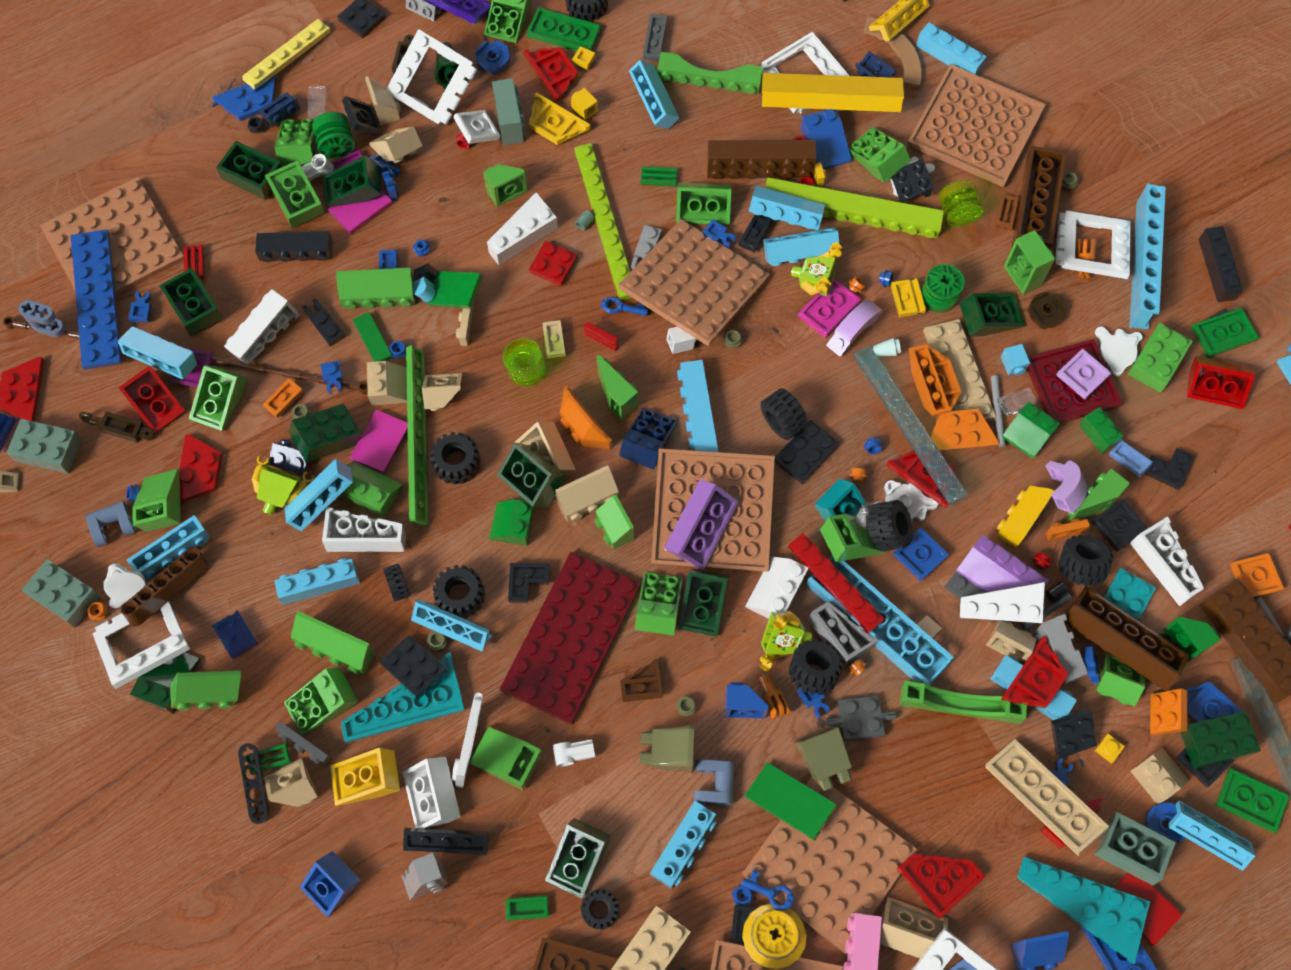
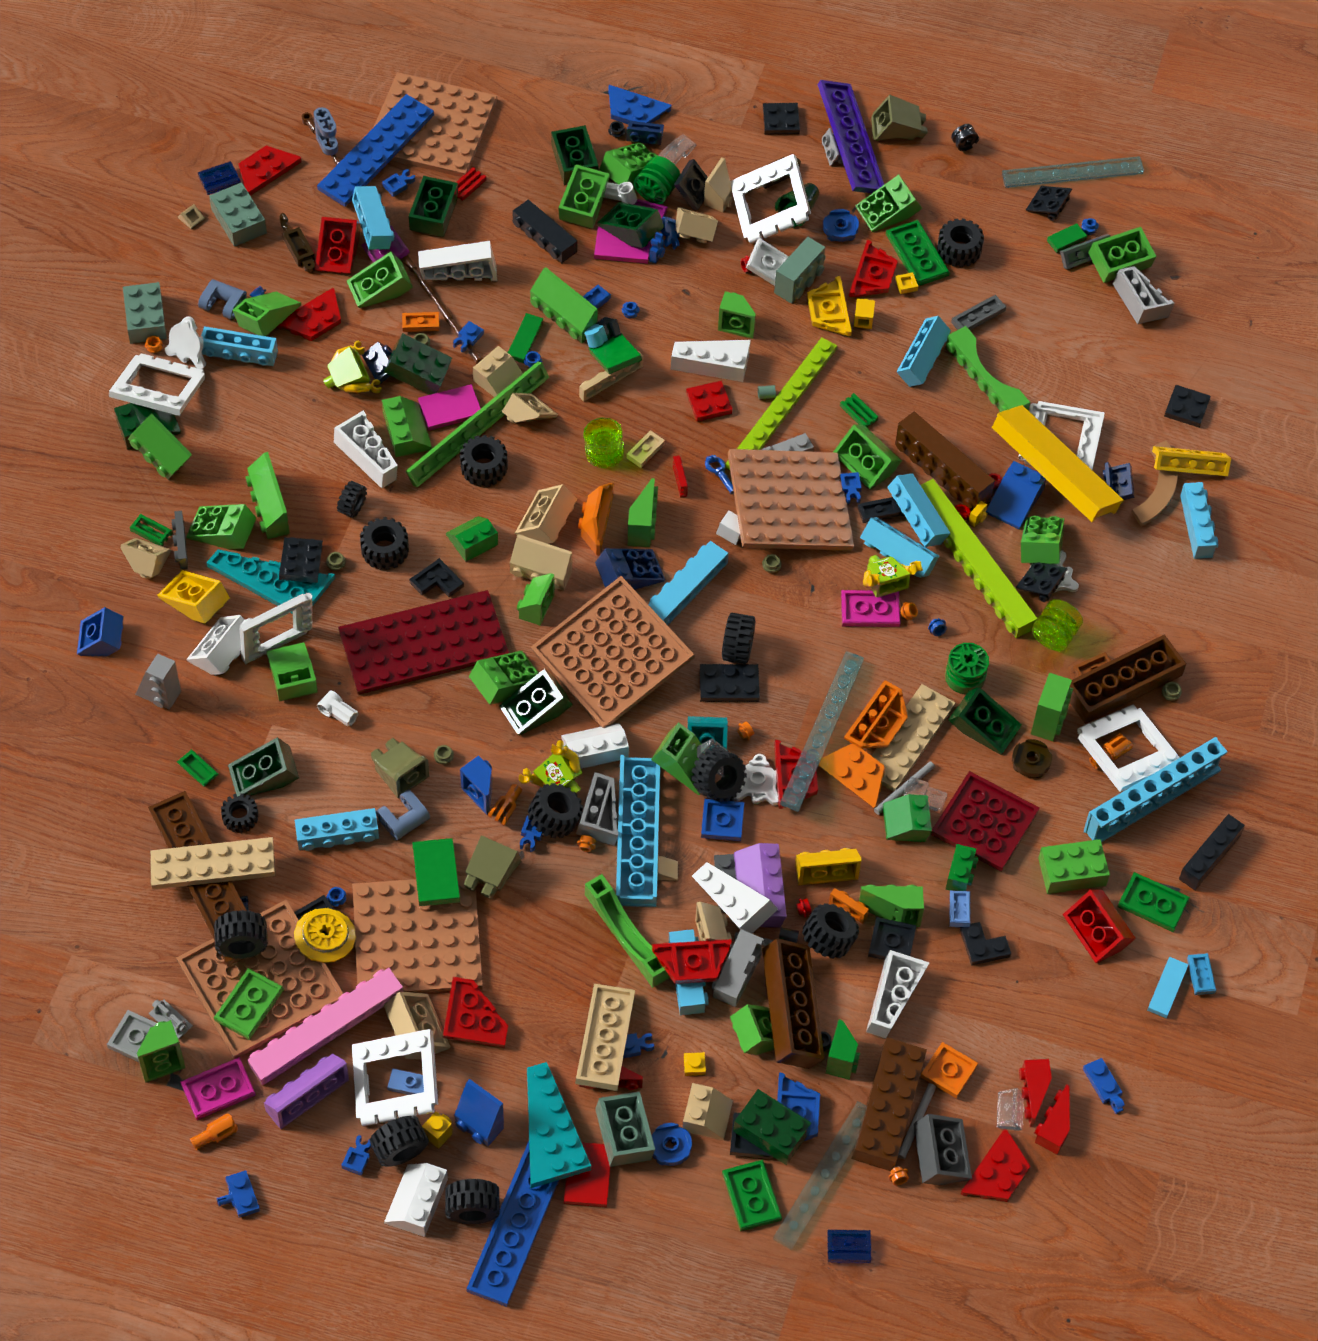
camera: 45 degrees right, 10 degrees down
reddish brown beam [121,548,207,626] -> none
clear blue plate [212,610,258,659] -> none
black beam [238,743,269,824] -> none
light yellow plate [242,19,331,90] -> none
medium azure brick [274,558,360,605] -> none
medium azure brick [285,459,353,531] -> none
black hinge [302,298,345,346] -> none
black plate [403,827,488,855] -> none
medium azure fence [411,599,492,652] -> none
dark green brick [497,443,566,509] -> none
reddish brown wing [620,659,663,702] -> none
medium lavender slope [664,480,739,570] -> none
blue piece [741,870,795,910] -> none
red plate [788,533,884,633] -> none
lavender arch [826,300,884,357] -> none
dark grey plate [826,696,896,741] -> none
blue plate [864,437,883,454] -> none
light aqua cone [873,338,901,356] -> none
yellow plate [890,278,926,318] -> none
nougat plate [907,64,1046,187] -> none
medium azure brick [1001,344,1030,376] -> none
lavender arch [1045,460,1088,514] -> none
black plate [1051,708,1097,759] -> none
lavender plate [1056,349,1111,400] -> none
blue plate [1082,646,1100,684] -> none
white tile [1095,327,1143,376] -> none
teal plate [1103,568,1156,620] -> none
orange plate [1150,689,1187,736] -> none
medium azure fence [1169,800,1256,871] -> none

